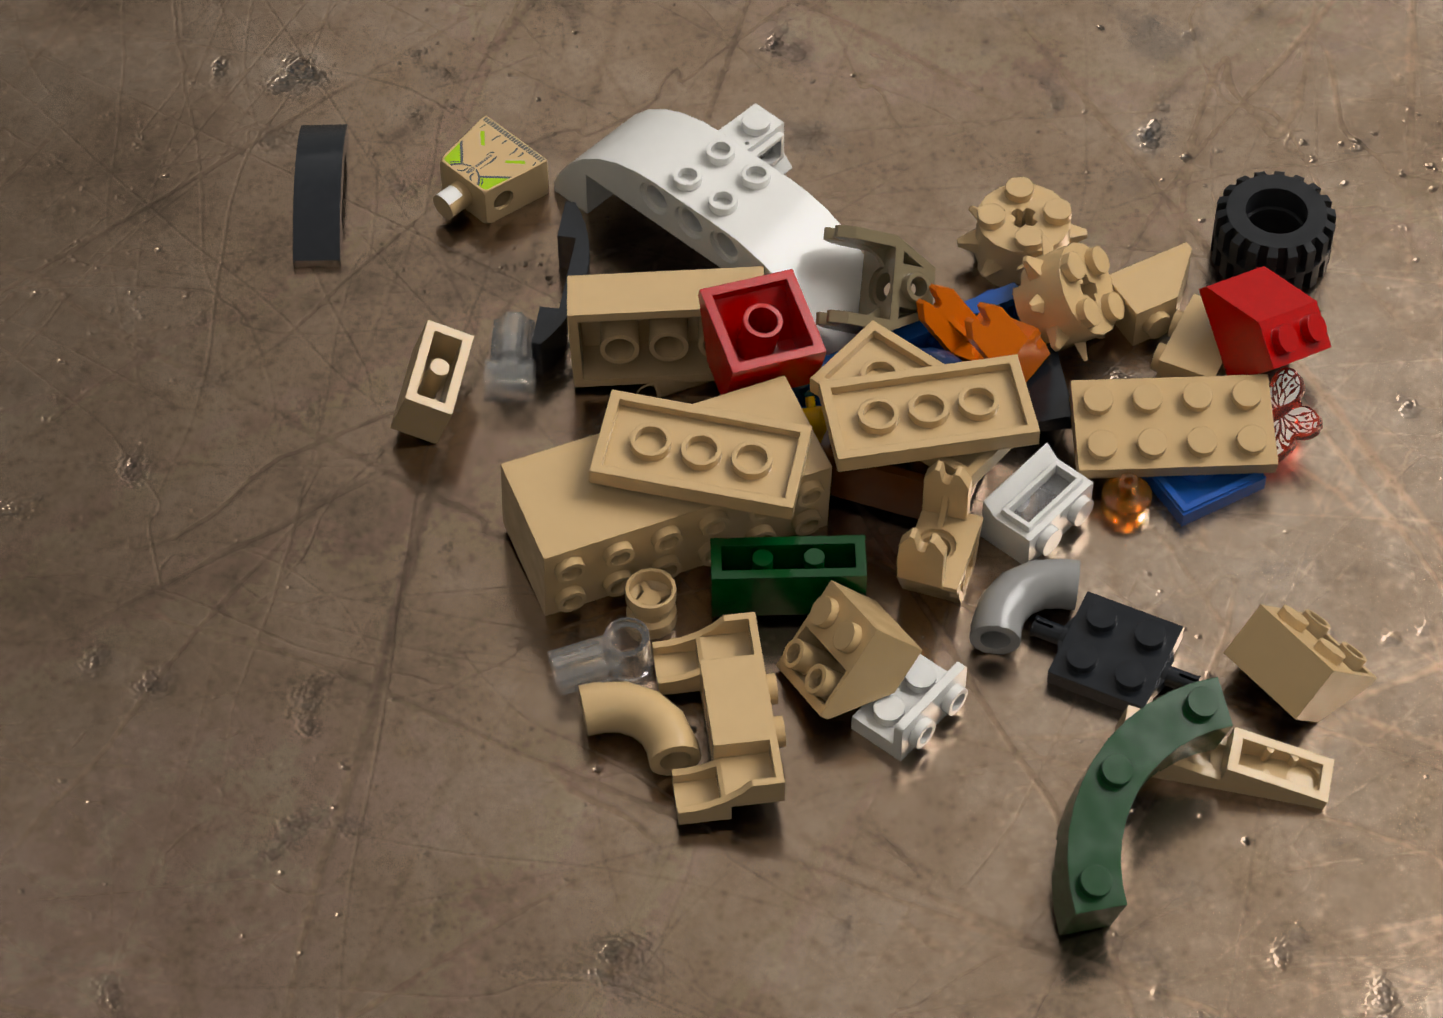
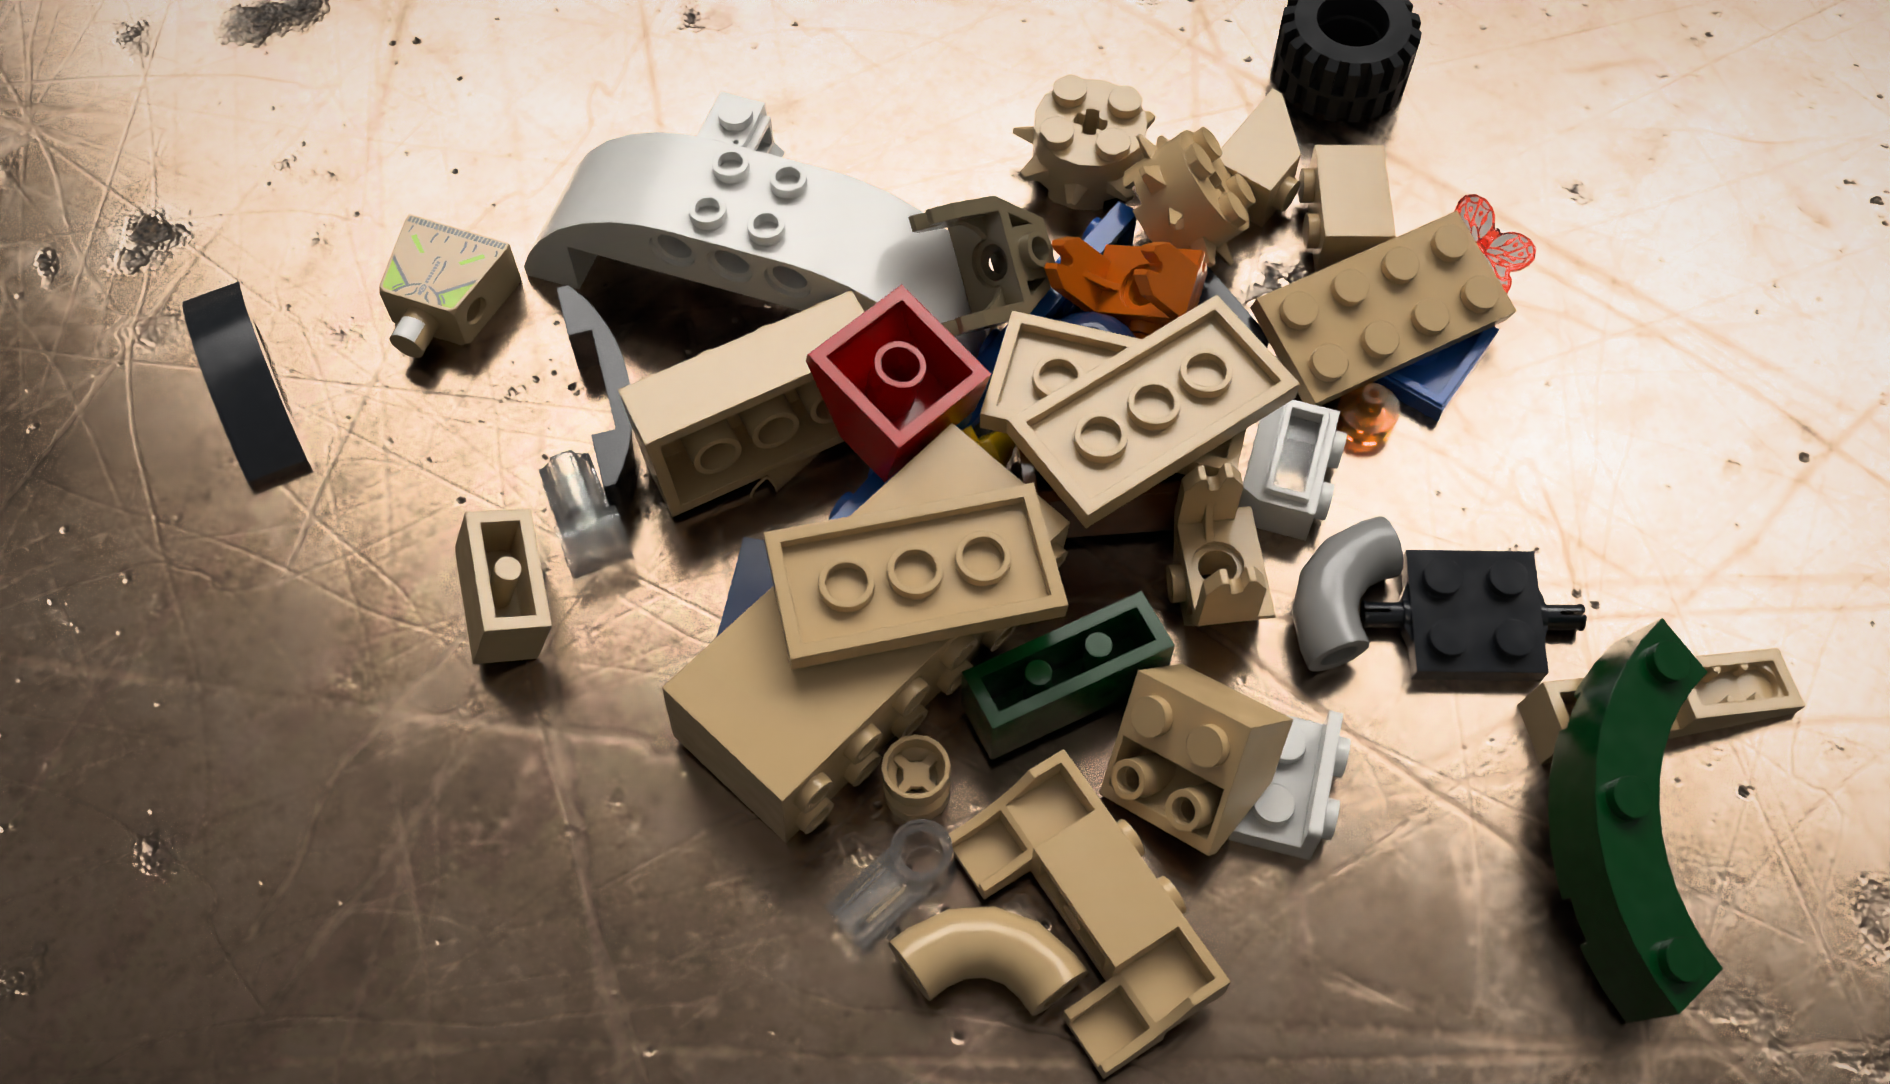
camera: 25 degrees left, 10 degrees up
red slope [1199,266,1332,375] -> none
tan slope [1223,604,1377,723] -> none

